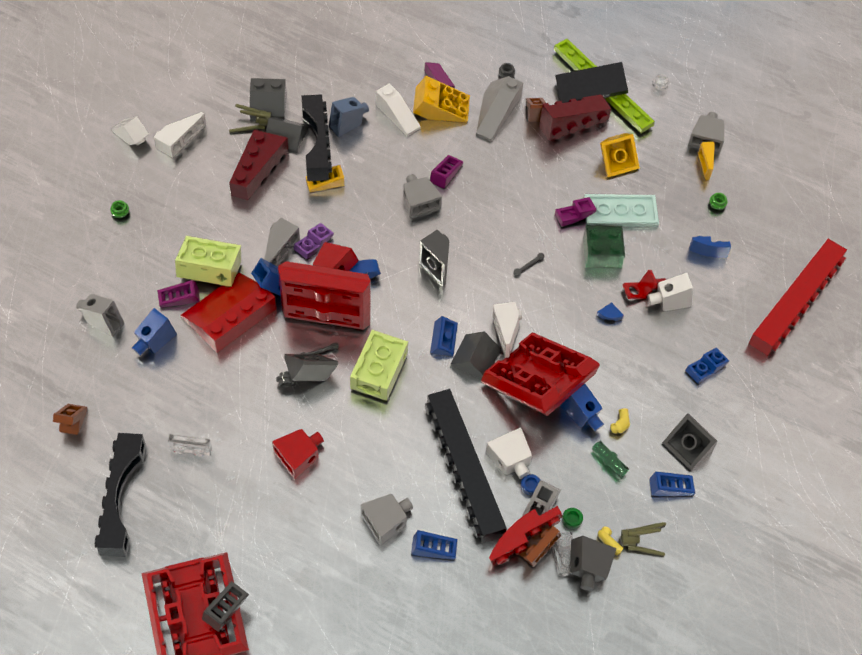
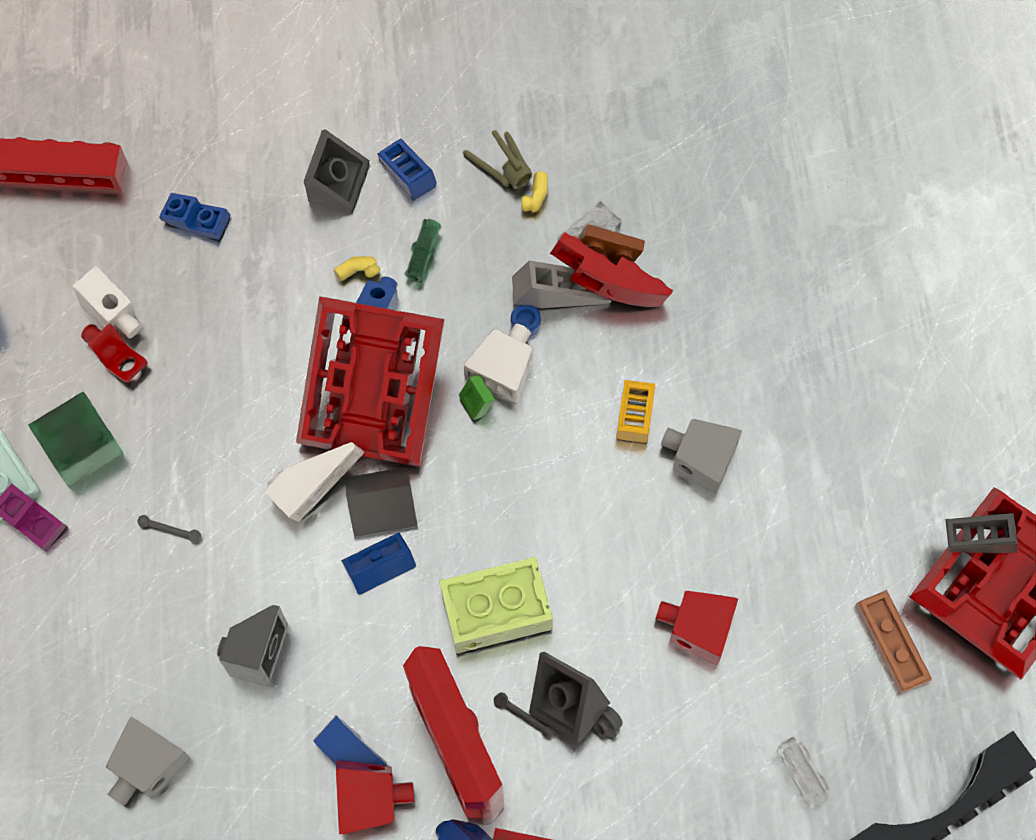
camera: 120 degrees left, 10 degrees up
blue slope [411,530,457,560] -> none
black brick [425,389,507,544] -> none
magenta slope [430,155,463,189] -> none
green tile [562,508,583,530] -> none
dark grey torso [571,535,616,591] -> none
blue tile [597,302,624,321] -> none
none -> bright green plate [459,375,495,420]
none -> yellow slope [616,380,656,443]
none -> nougat tile [856,590,932,694]

